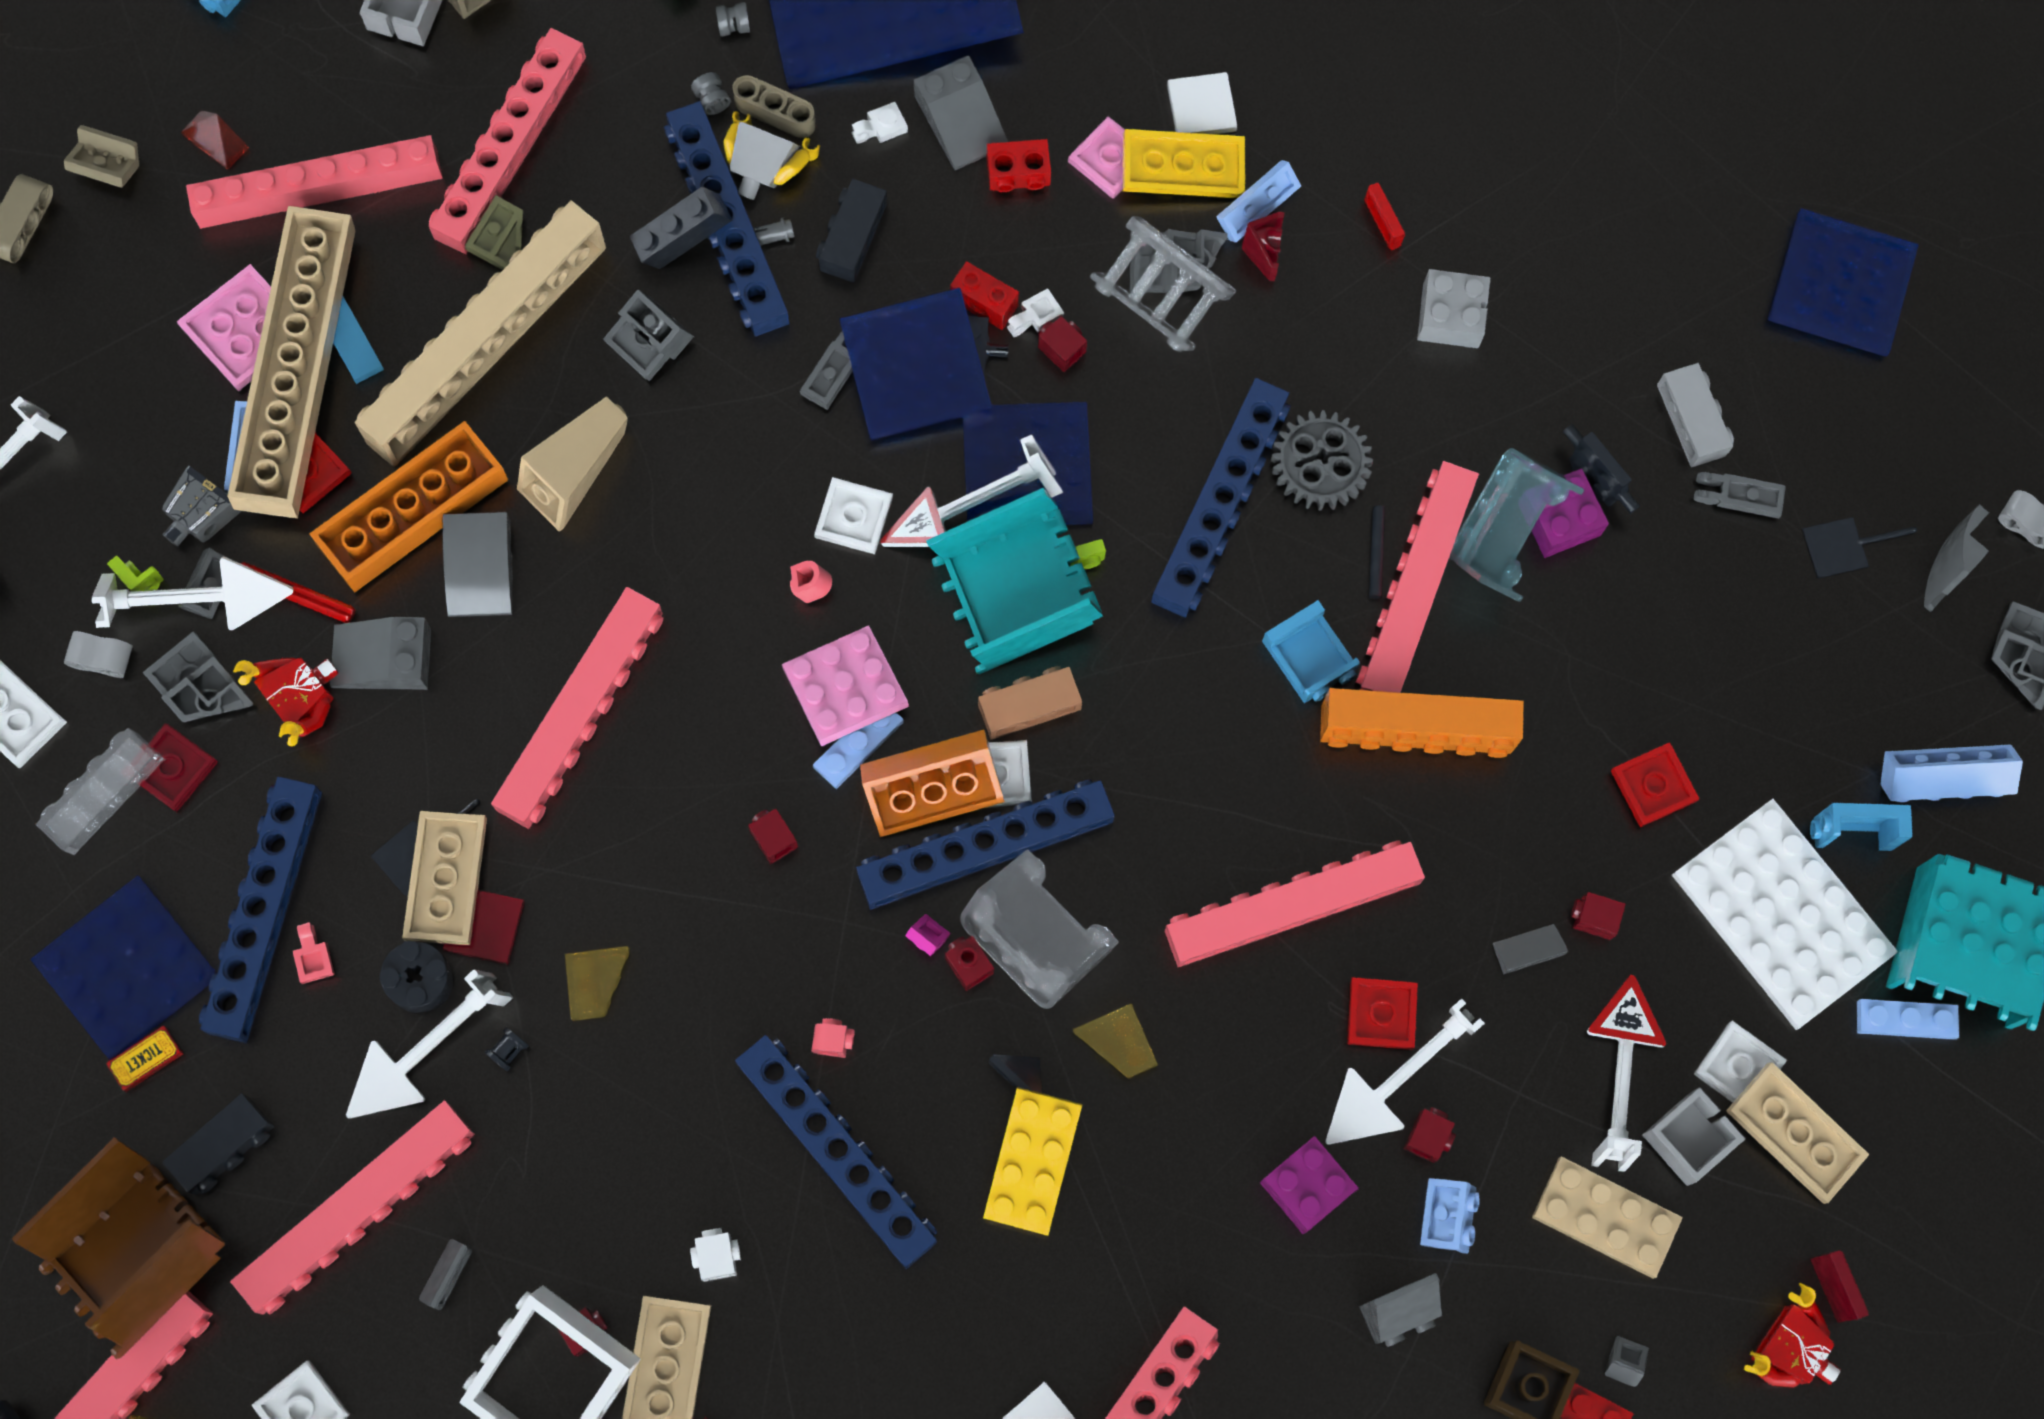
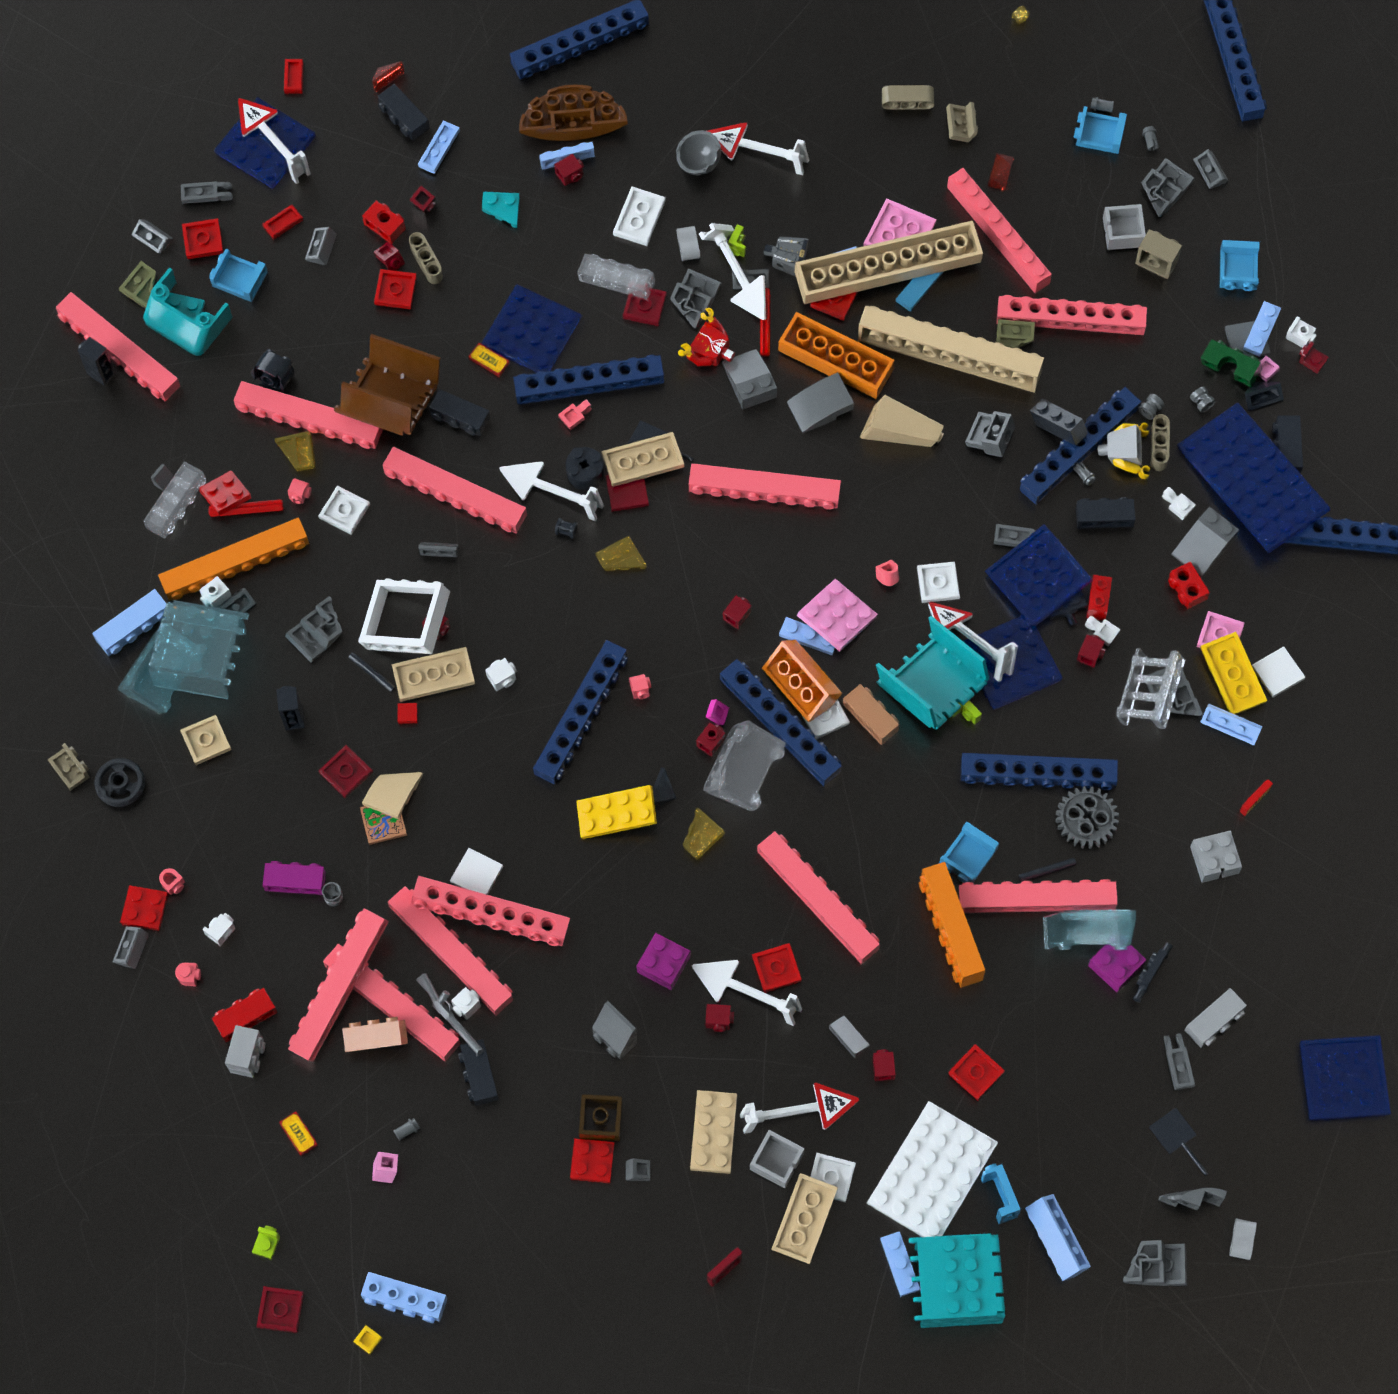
camera: 75 degrees right, 5 degrees down
dark red slope [1242,212,1284,281] -> none
light blue bracket [1420,1178,1479,1254] -> none
red torso [1744,1283,1841,1388] -> none

